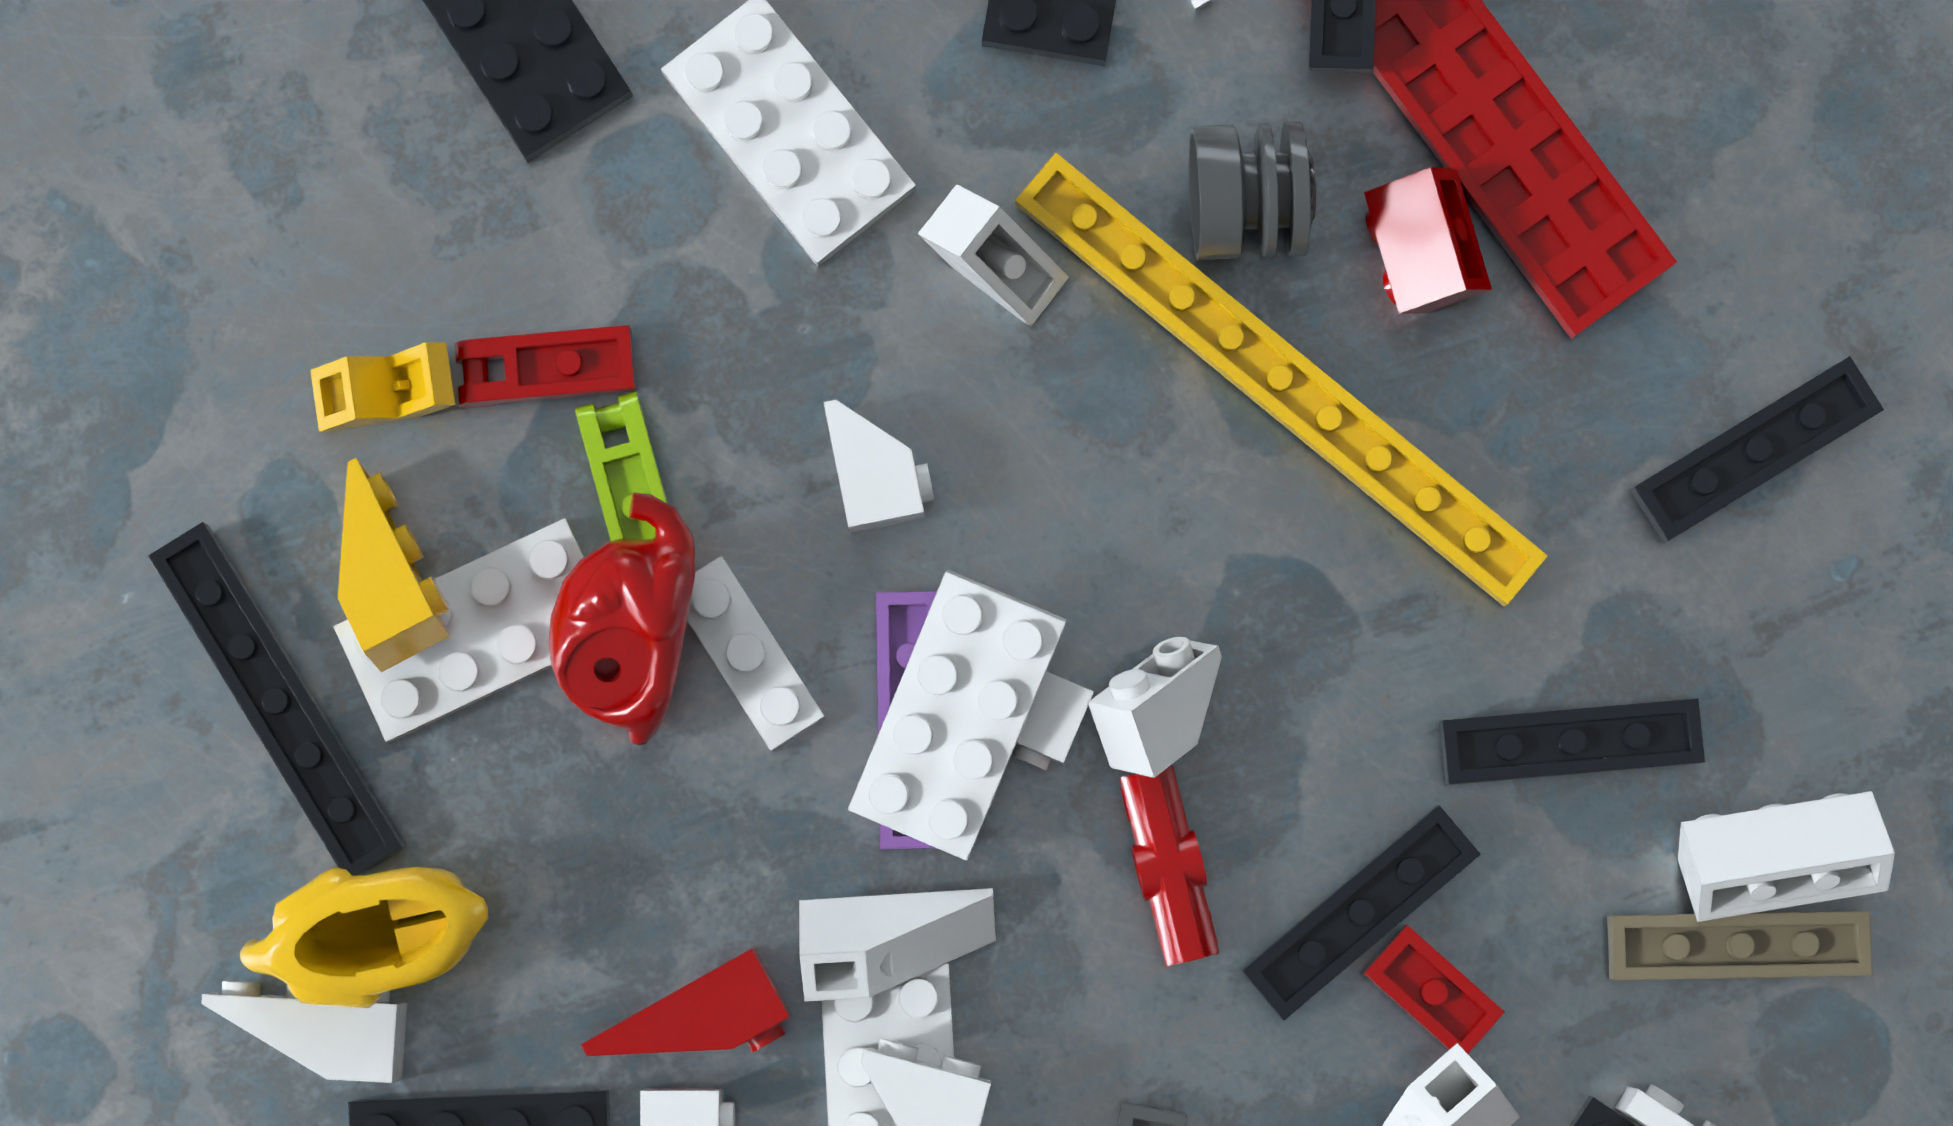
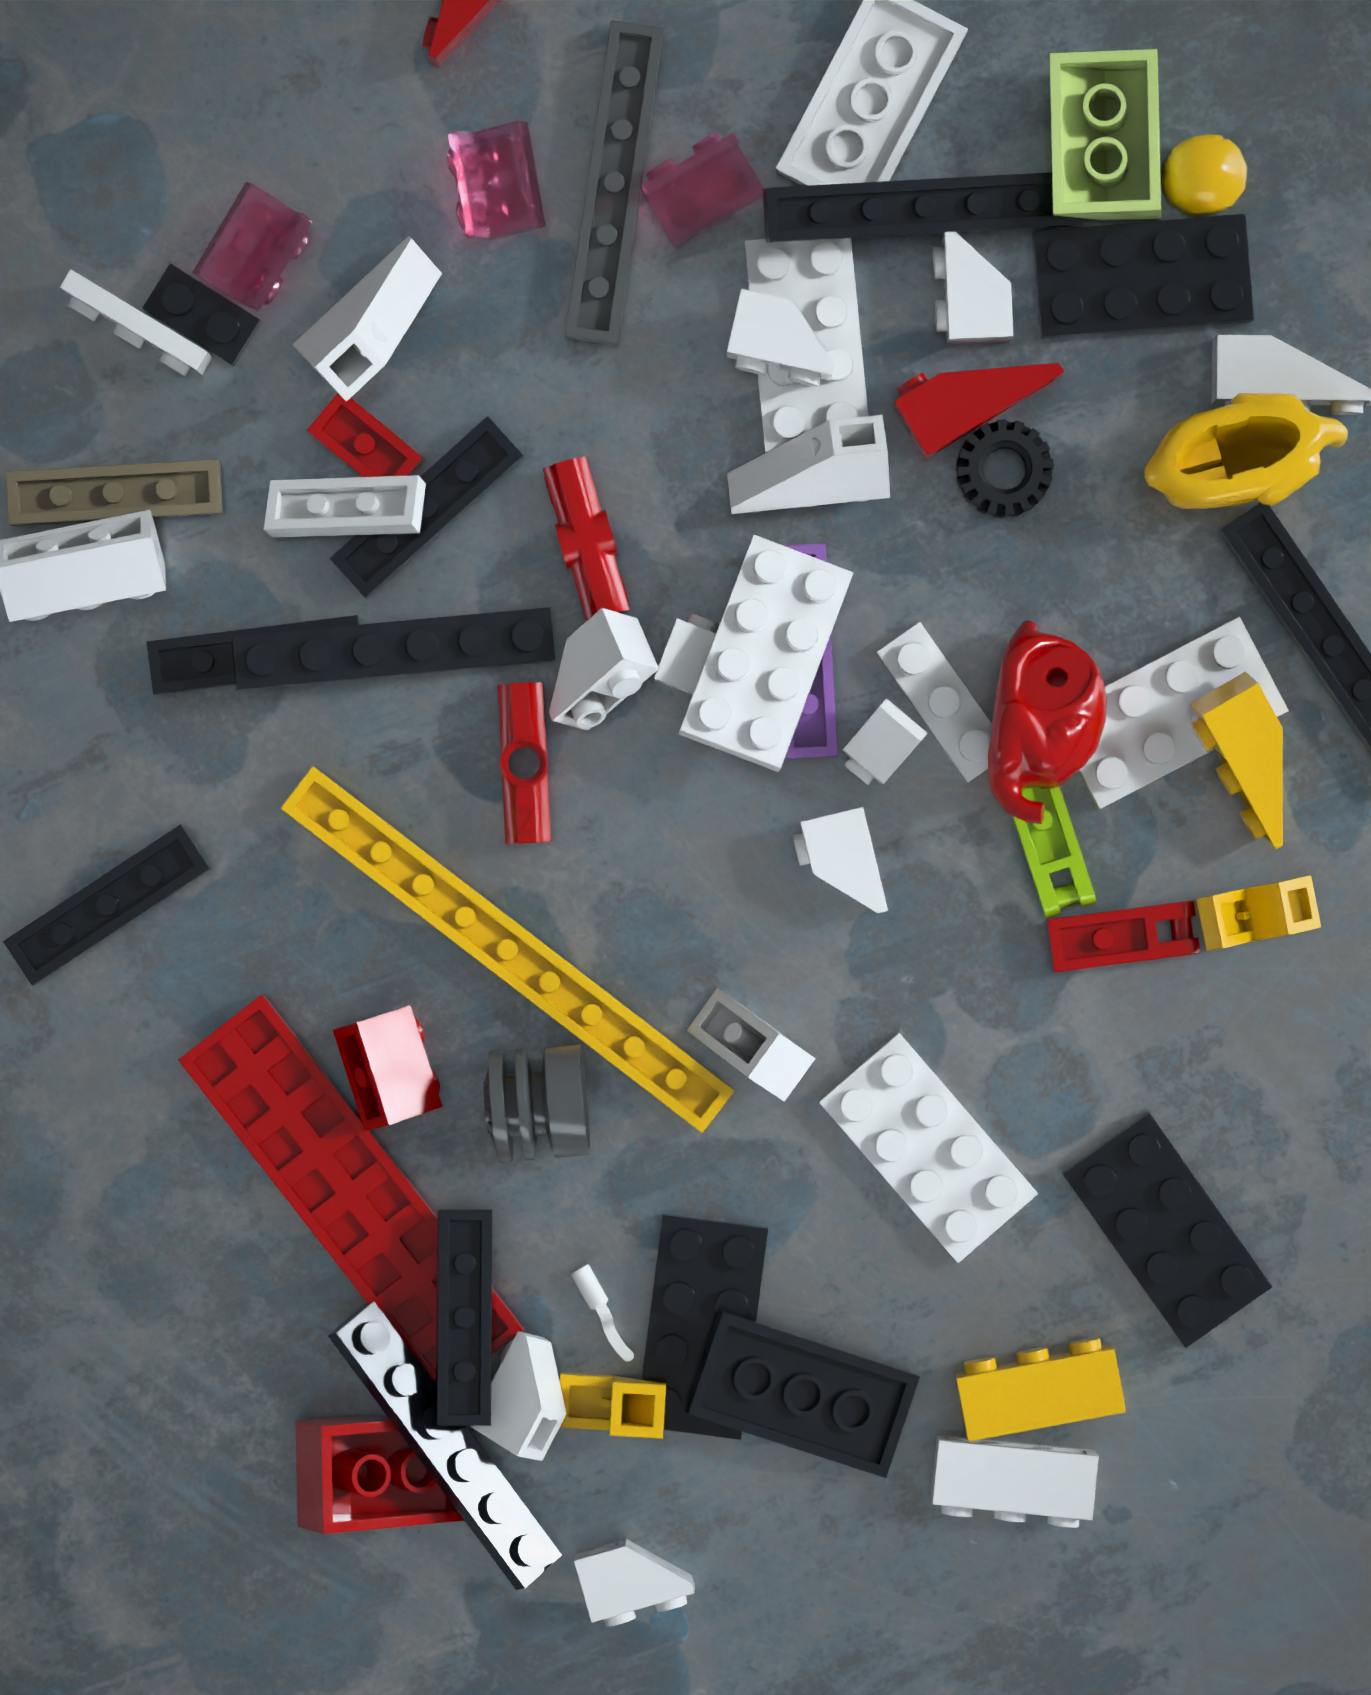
camera: 175 degrees right, 5 degrees up
none -> black plate [231,607,555,691]
none -> white plate [264,475,426,538]
none -> red piece [497,682,552,844]
none -> white slope [842,698,928,786]
none -> black tyre [956,419,1054,518]

